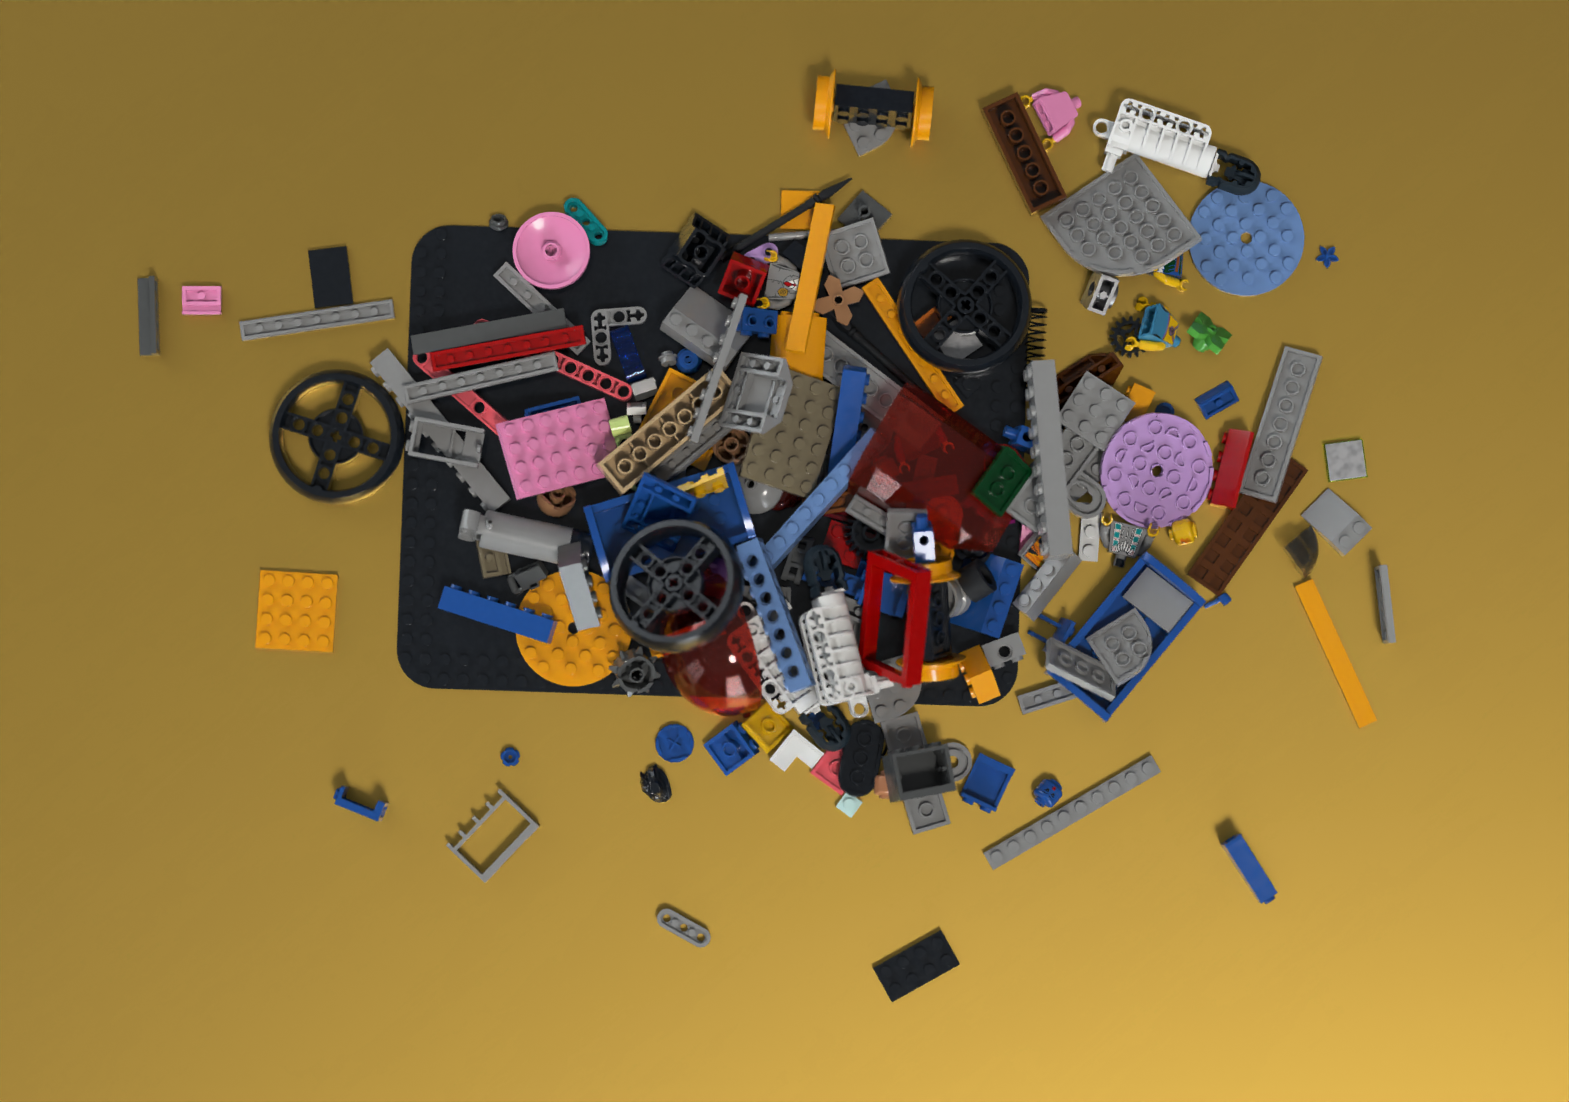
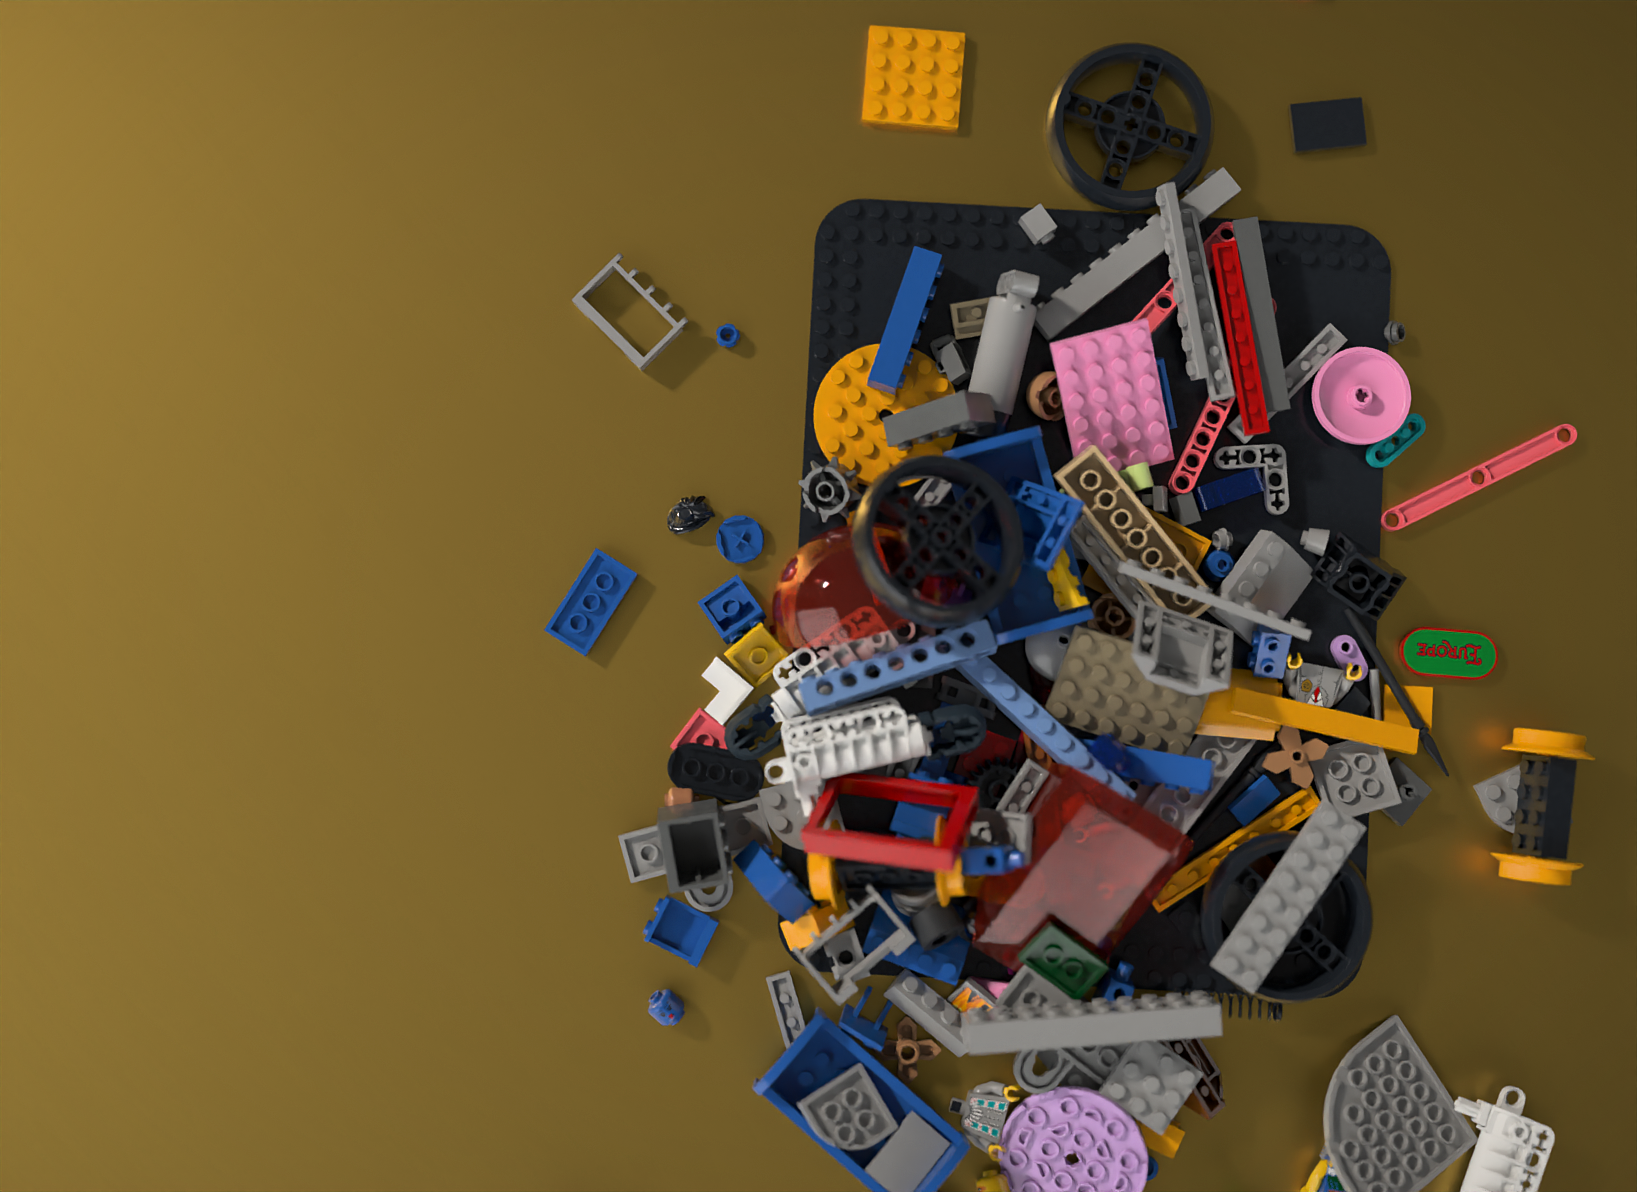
camera: 85 degrees right, 0 degrees up
light grey tile [239,299,396,341] -> none
blue panel [333,785,389,821] -> none
light grey door [405,416,486,469] -> none
light grey plate [657,908,711,947] -> none
red brick [718,251,770,307] -> none
light aqua plate [835,793,863,818] -> none
black plate [873,930,960,1002] -> none
reddish brown brick [981,92,1067,216] -> none
light grey plate [983,755,1161,870] -> none
bright pink torso [1021,88,1082,150] -> none
light grey plate [1045,637,1116,701] -> none
white plate [1078,502,1101,562] -> none
flat silver brick [1080,271,1120,316] -> none
black gear [1109,316,1146,359] -> none
torso [1124,296,1181,351] -> none
none -> blue plate [544,548,638,656]
none -> blue brick [733,839,814,925]
none -> light grey hinge [792,883,916,1006]
none -> medium nougat plant [873,1015,941,1084]
none -> light grey brick [1018,203,1057,246]
none -> clear blue brick [1086,732,1135,773]
none -> light grey plate [1156,182,1209,381]
none -> light grey plate [1210,799,1366,994]
none -> blue tile [1227,775,1280,827]
none -> light grey hat [1300,528,1330,556]
none -> coral beam [1381,424,1577,532]
none -> green tile [1399,627,1498,680]

